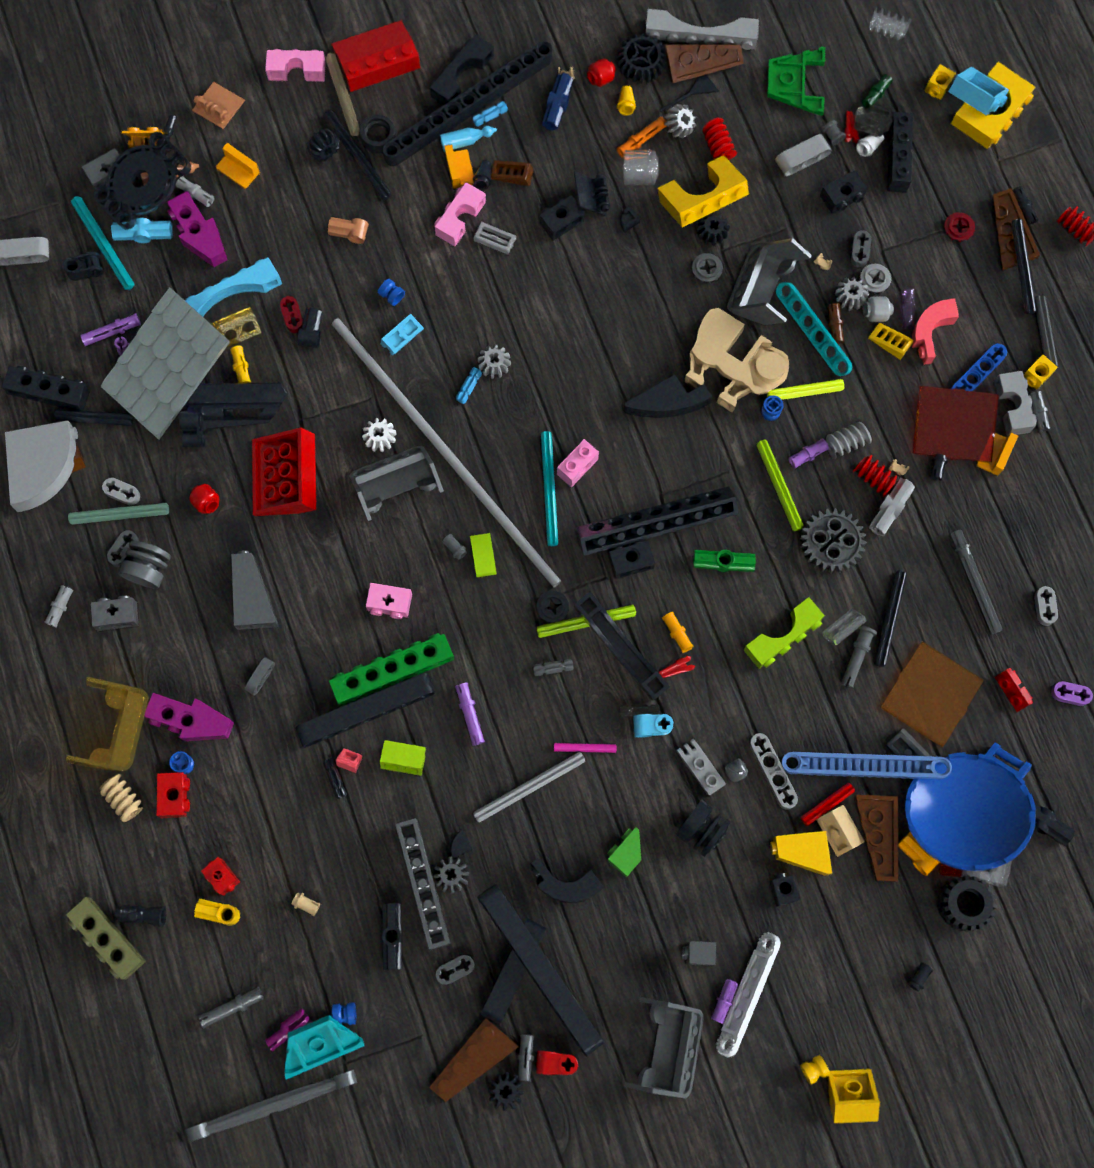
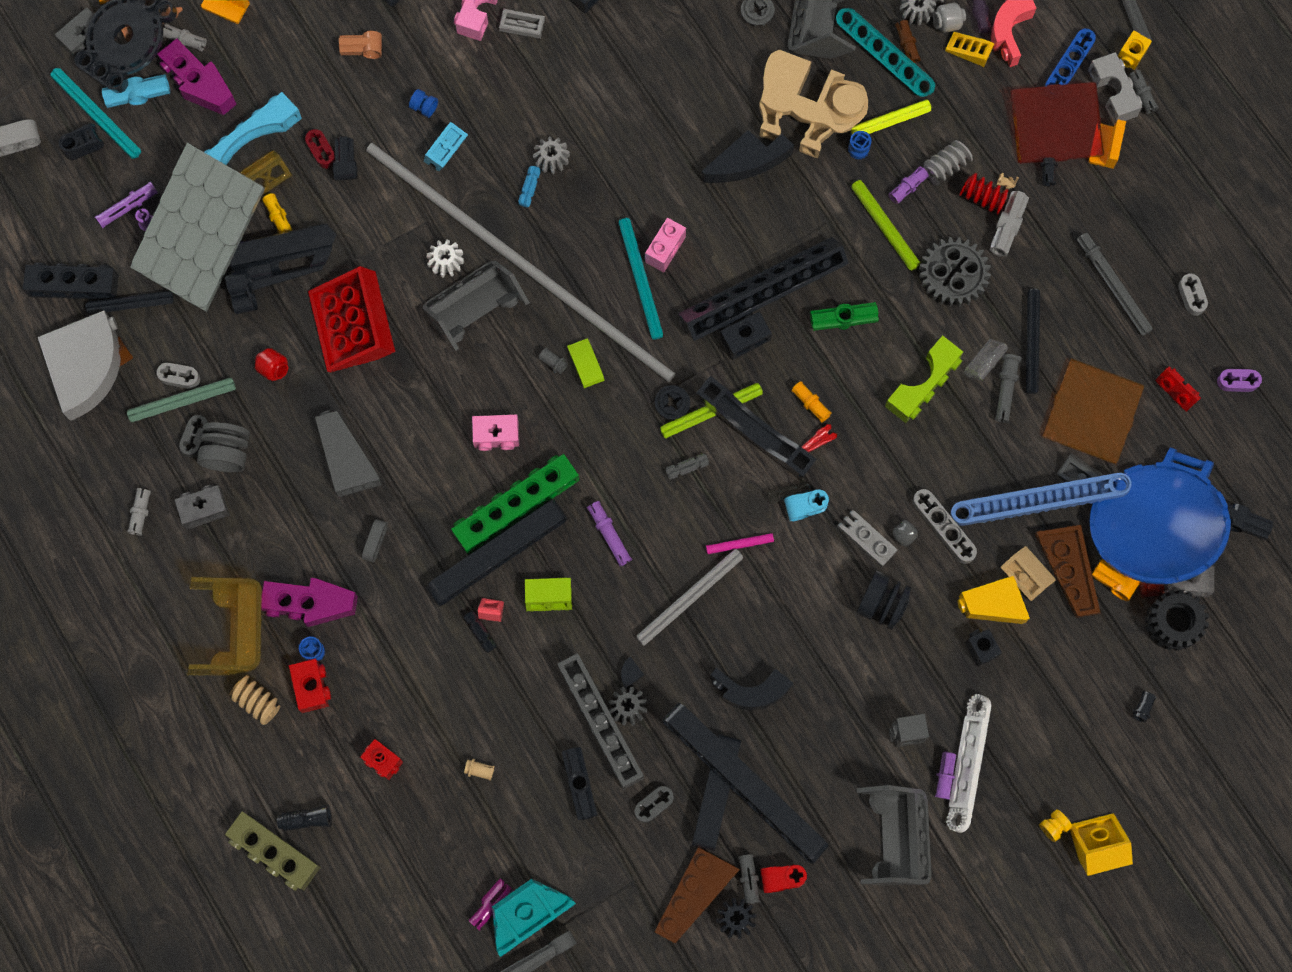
camera: 10 degrees left, 0 degrees up
yellow piece [194,899,240,926] -> none
dark grey pin [198,987,264,1028] -> none
blue wheel [332,1002,357,1025] -> none
bright green slope [607,827,641,877] -> none
red axle [801,783,855,826] -> none

